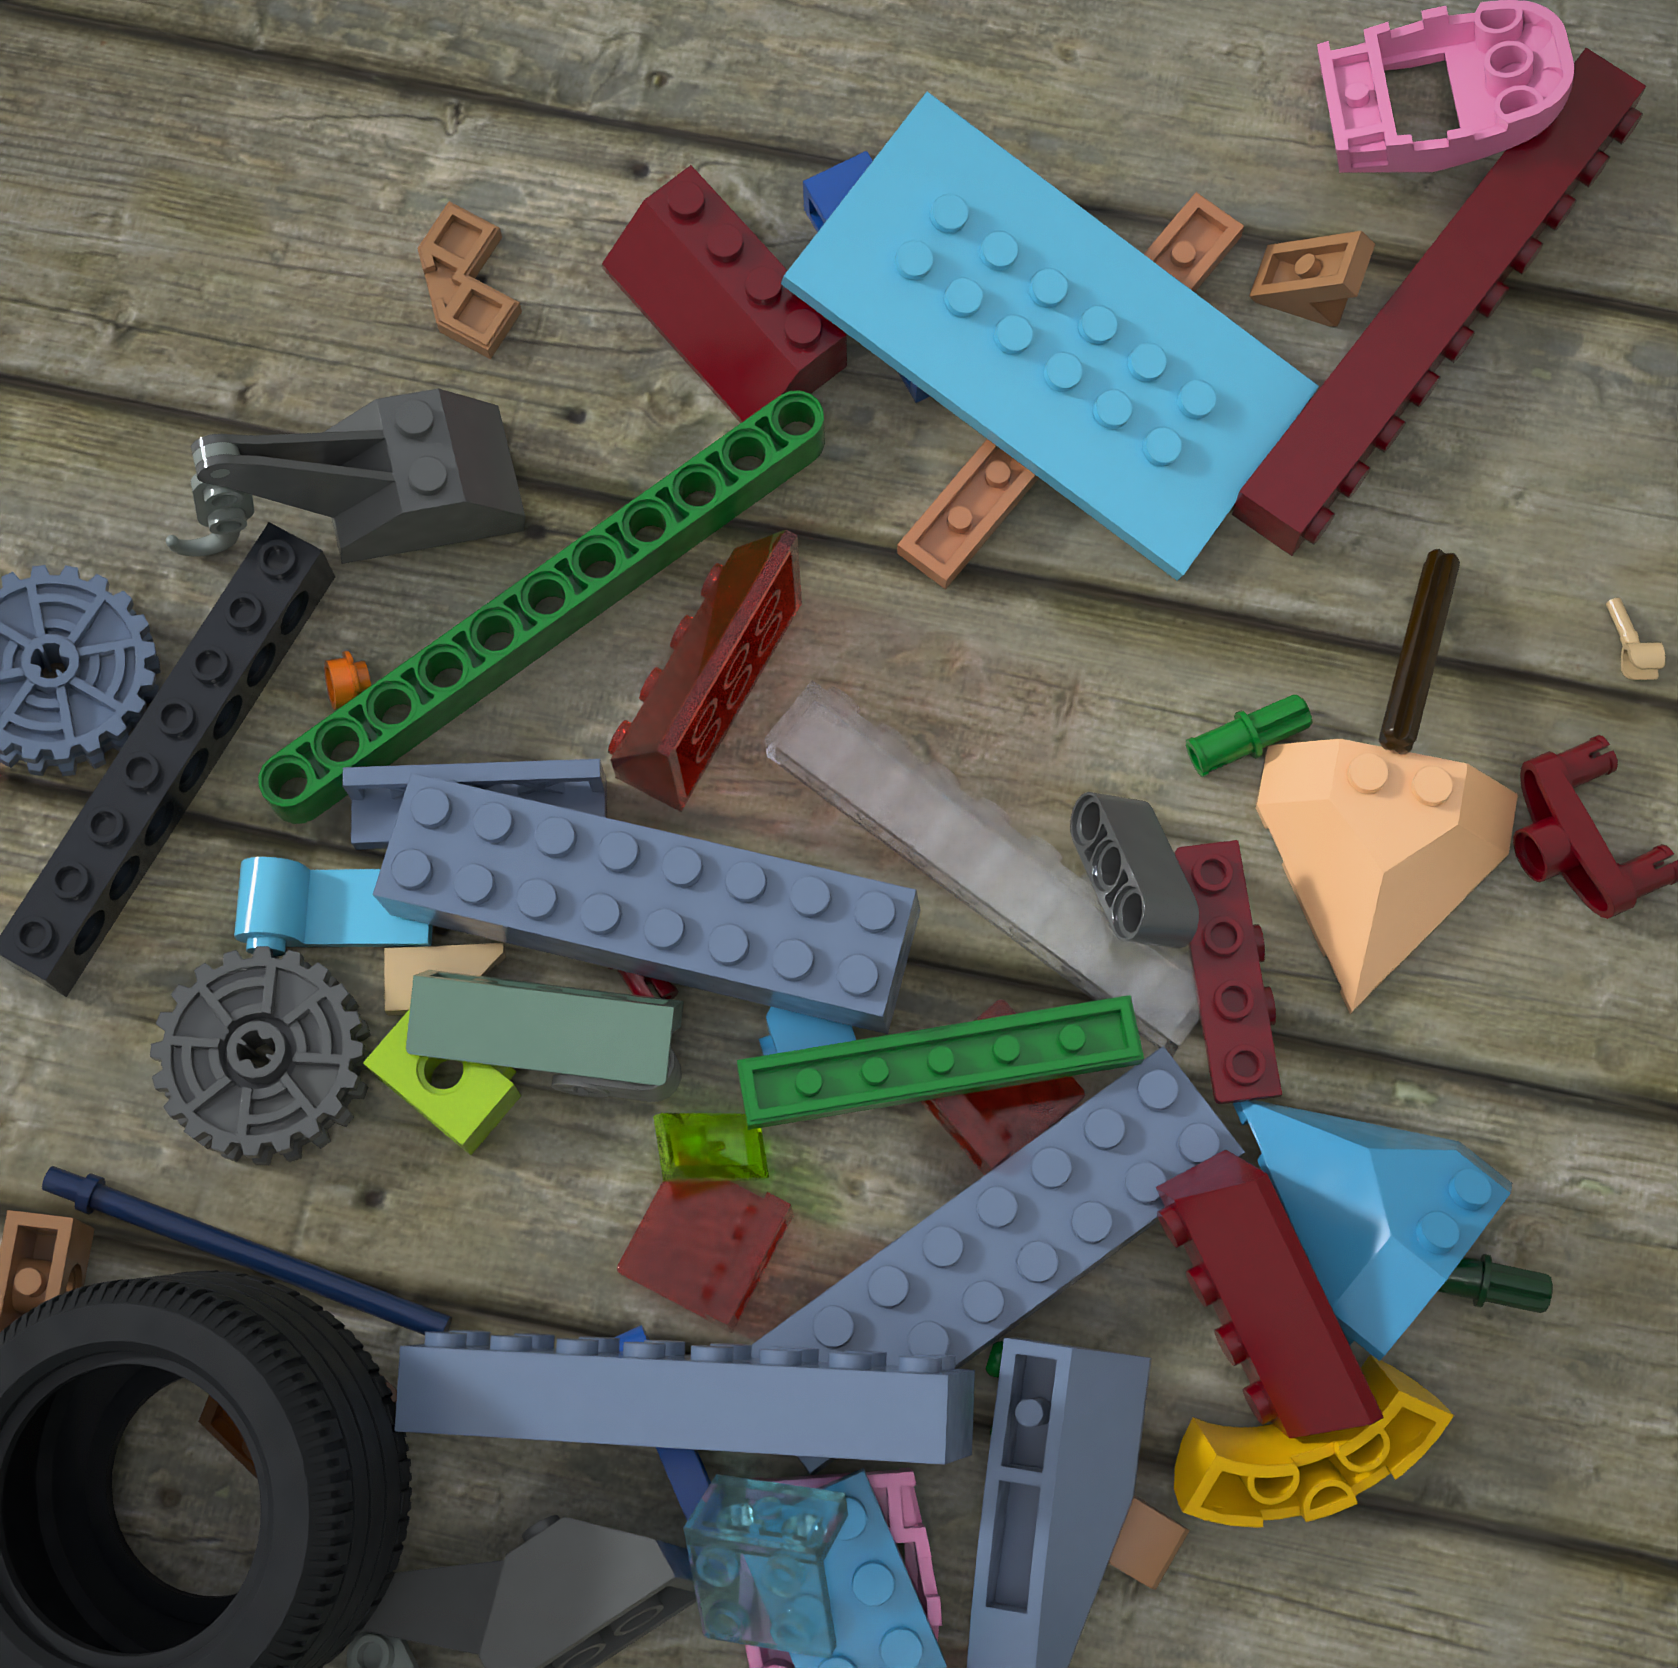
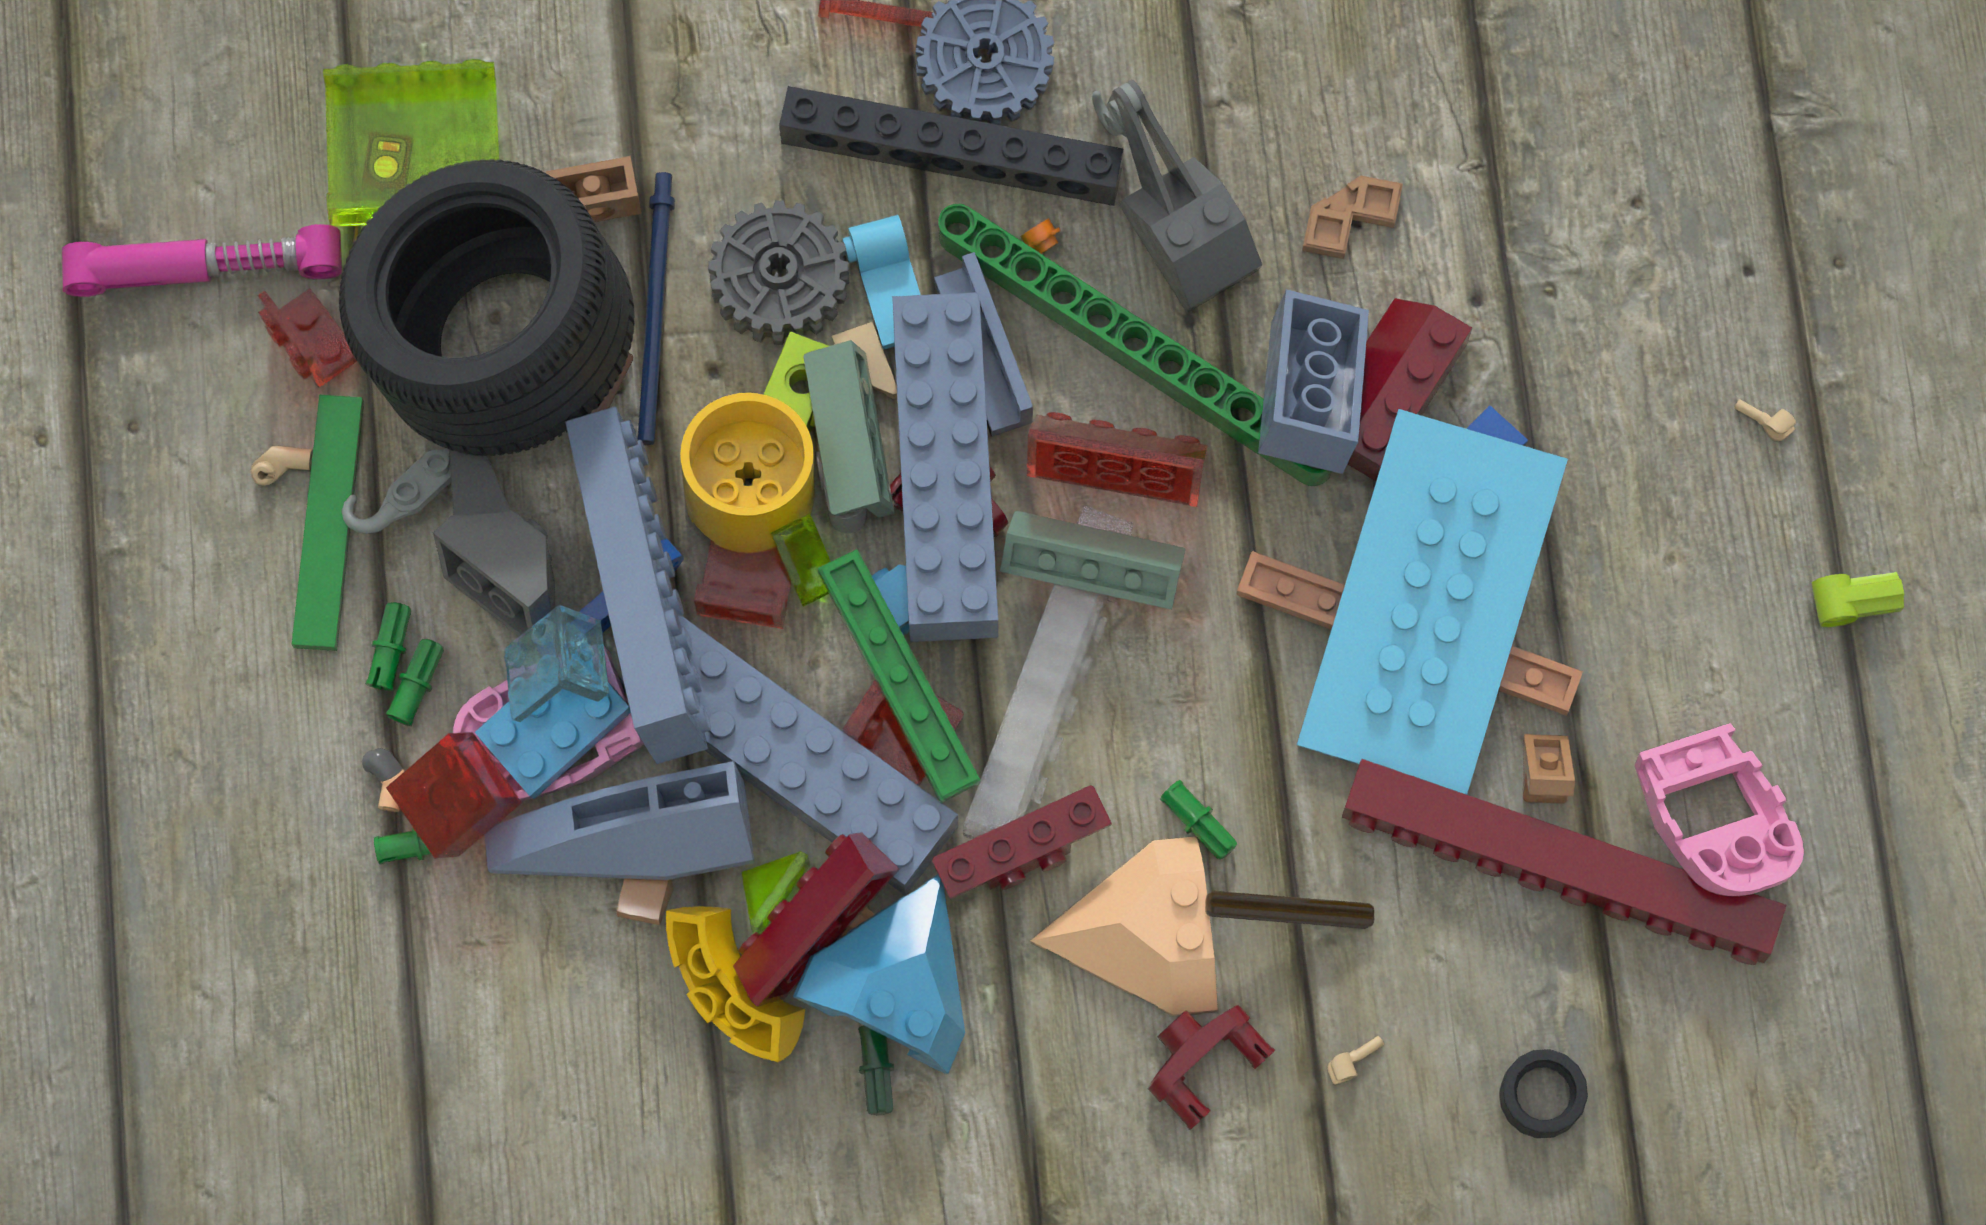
camera: 70 degrees right, 0 degrees up
dark grey beam [1070,792,1199,949] -> none
none -> yellow brick [680,393,815,554]
none -> clear neon green slope [741,851,810,935]
none -> sand green panel [1000,511,1186,610]
none -> sand blue brick [1258,289,1369,474]

